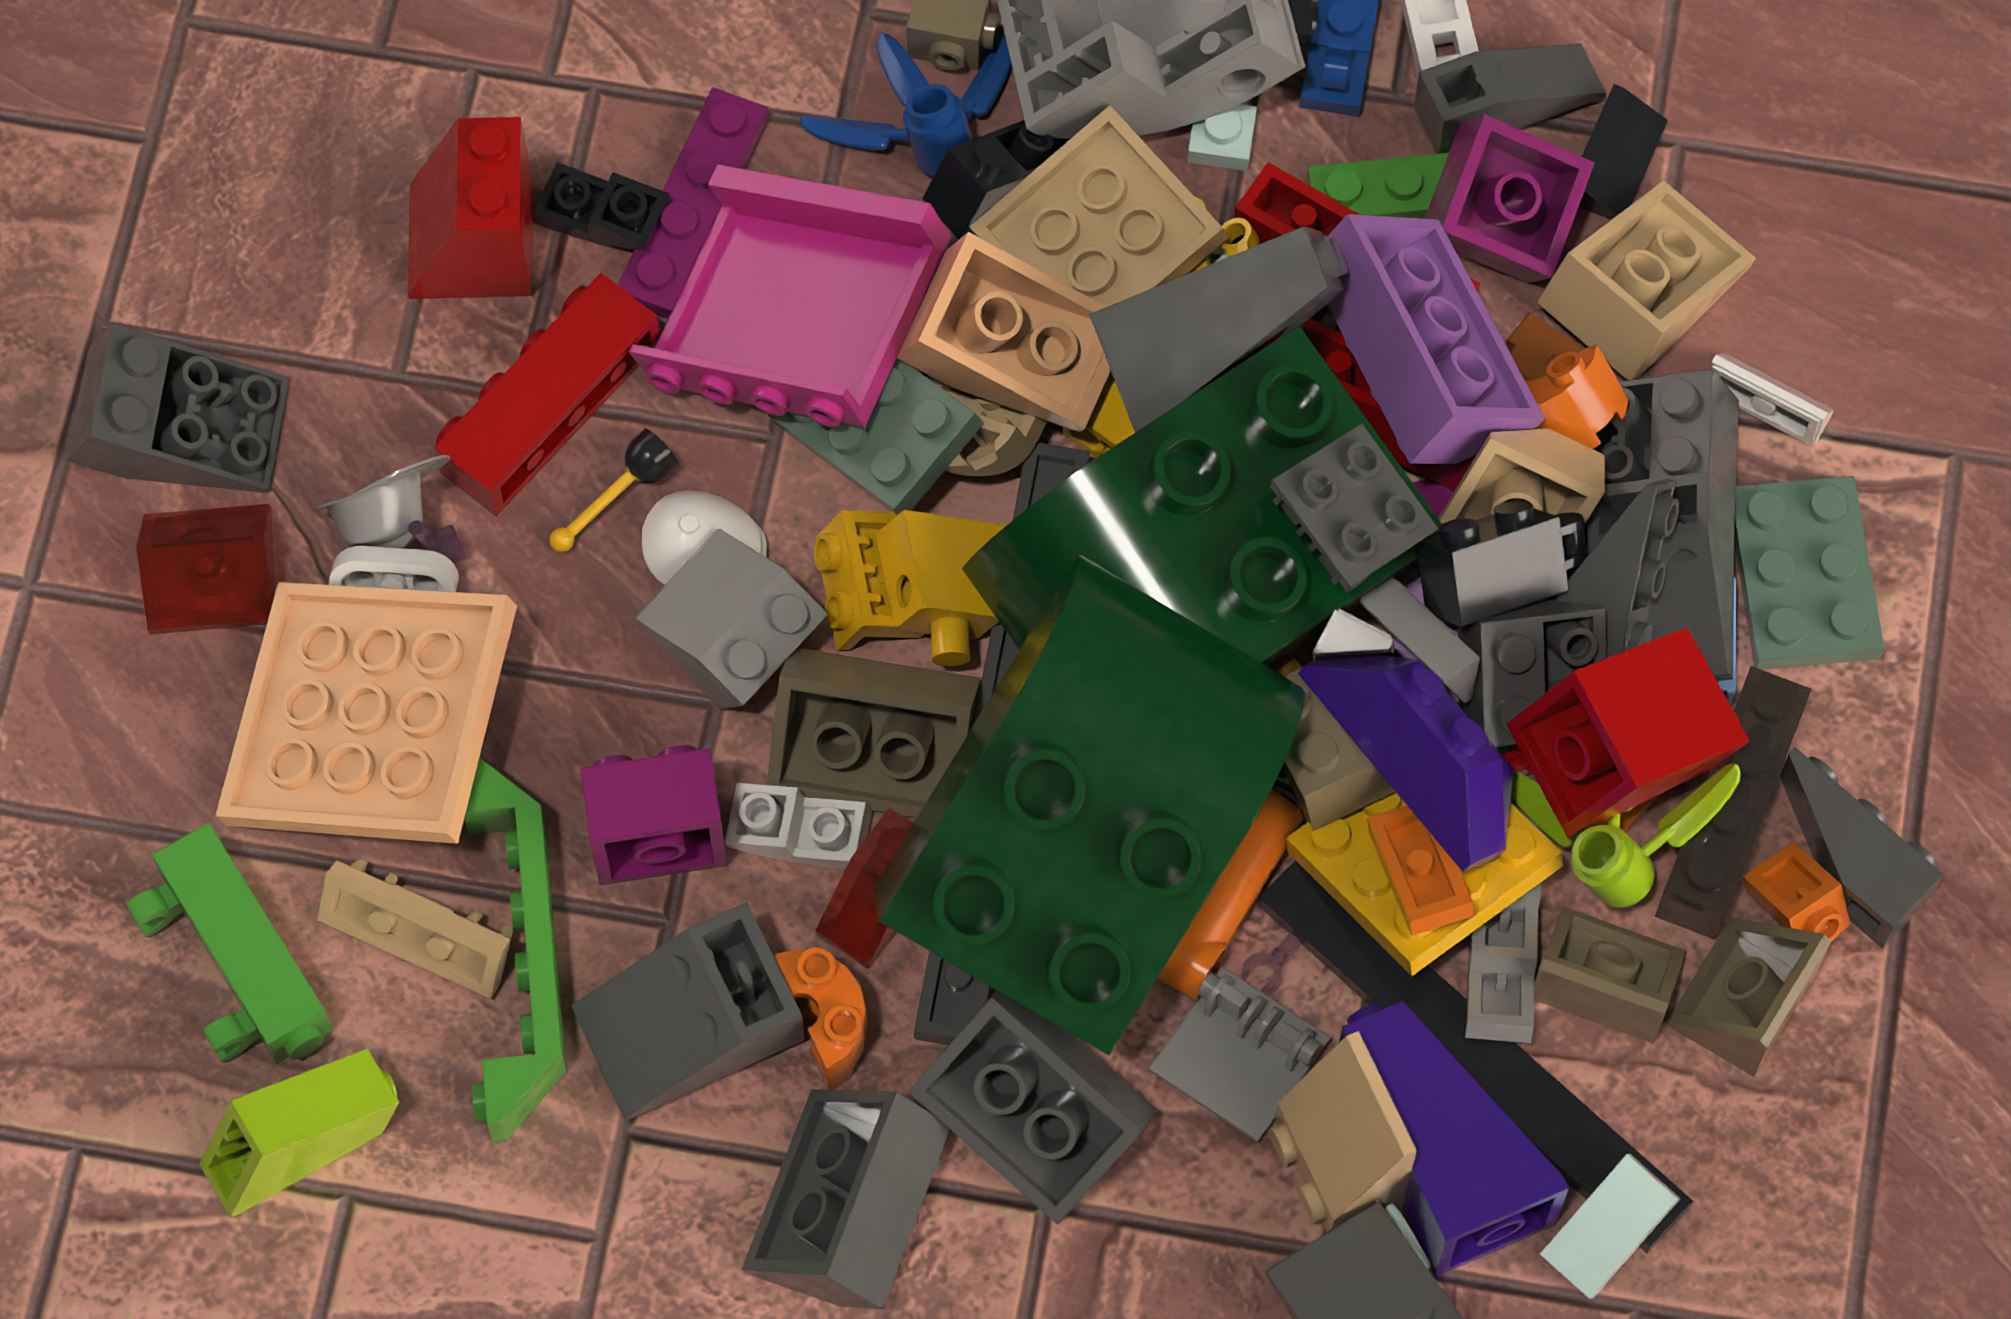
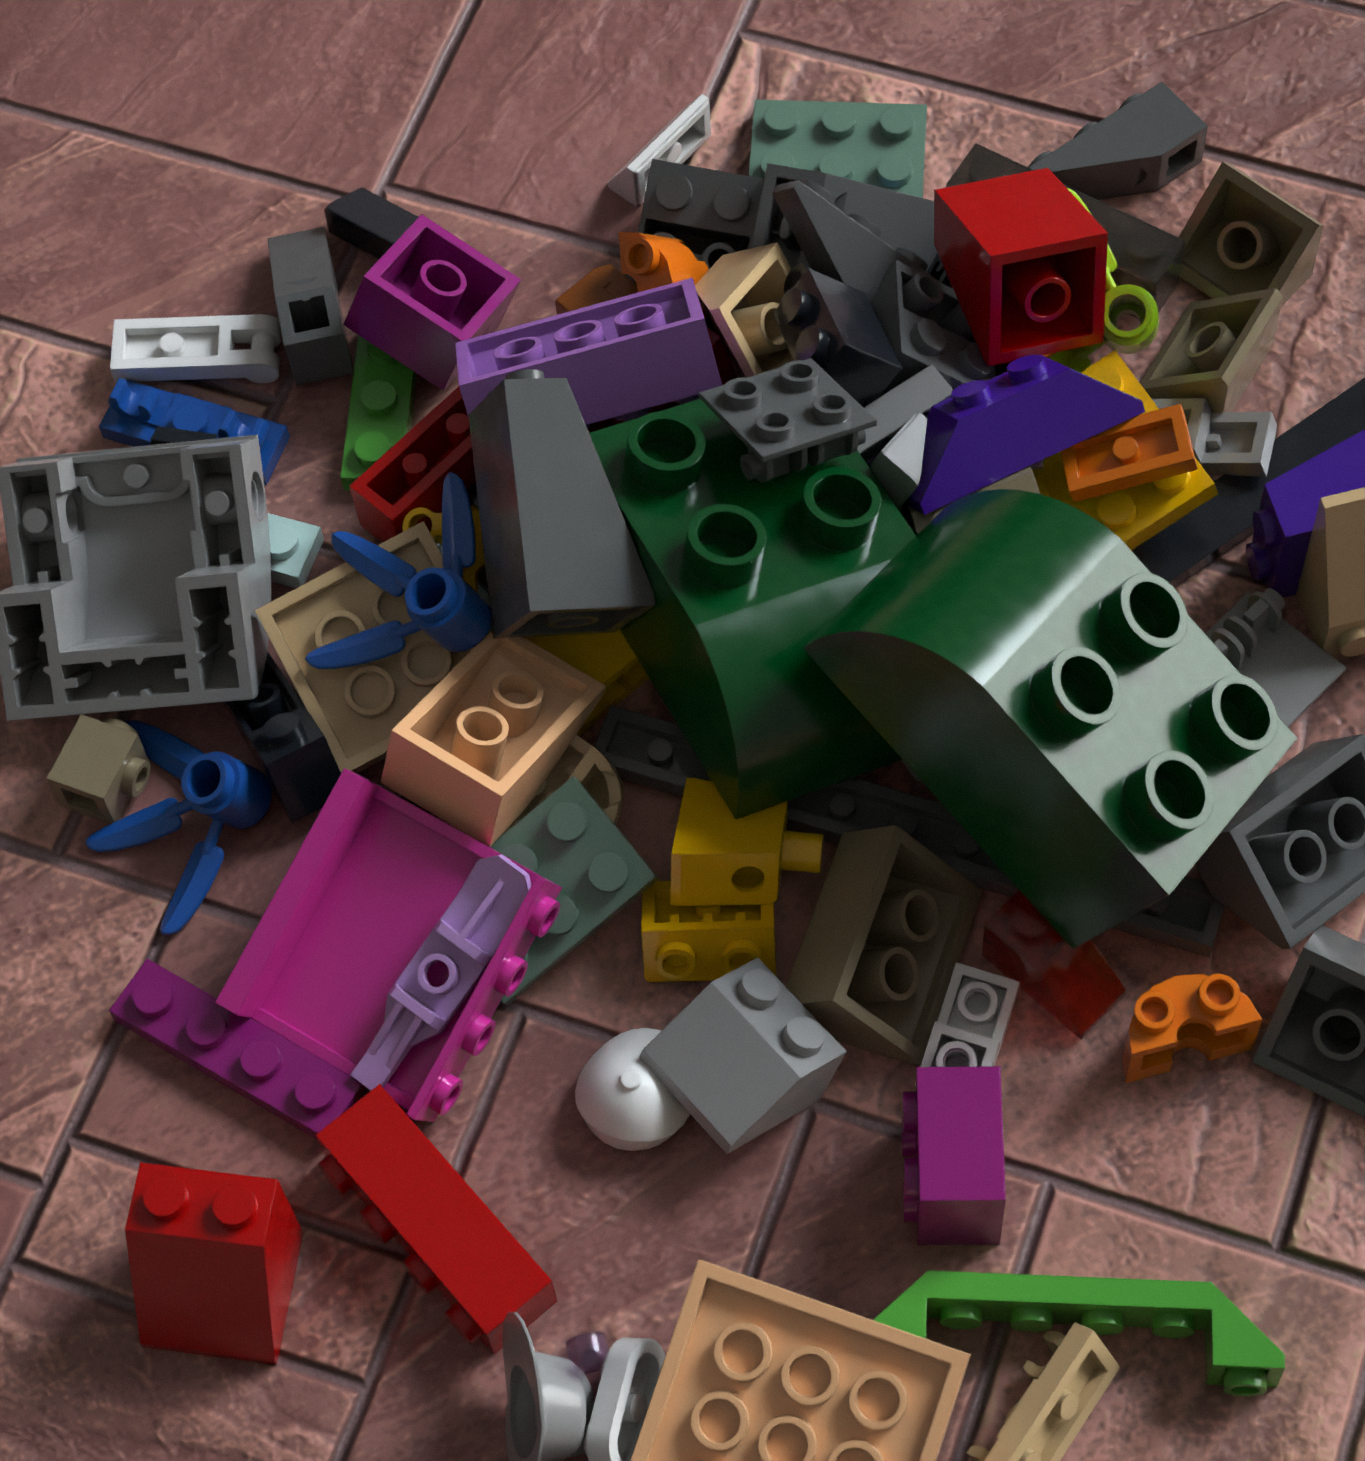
camera: 75 degrees left, 5 degrees down
black slope [532,162,670,250] -> none
hinge [549,428,679,552] -> none
dark grey slope [571,902,805,1121] -> none
tan slope [1537,180,1756,381] -> none
orange bracket [1742,841,1850,942] -> none
none -> blue plant [305,472,492,669]
none -> lavender piece [350,854,532,1090]

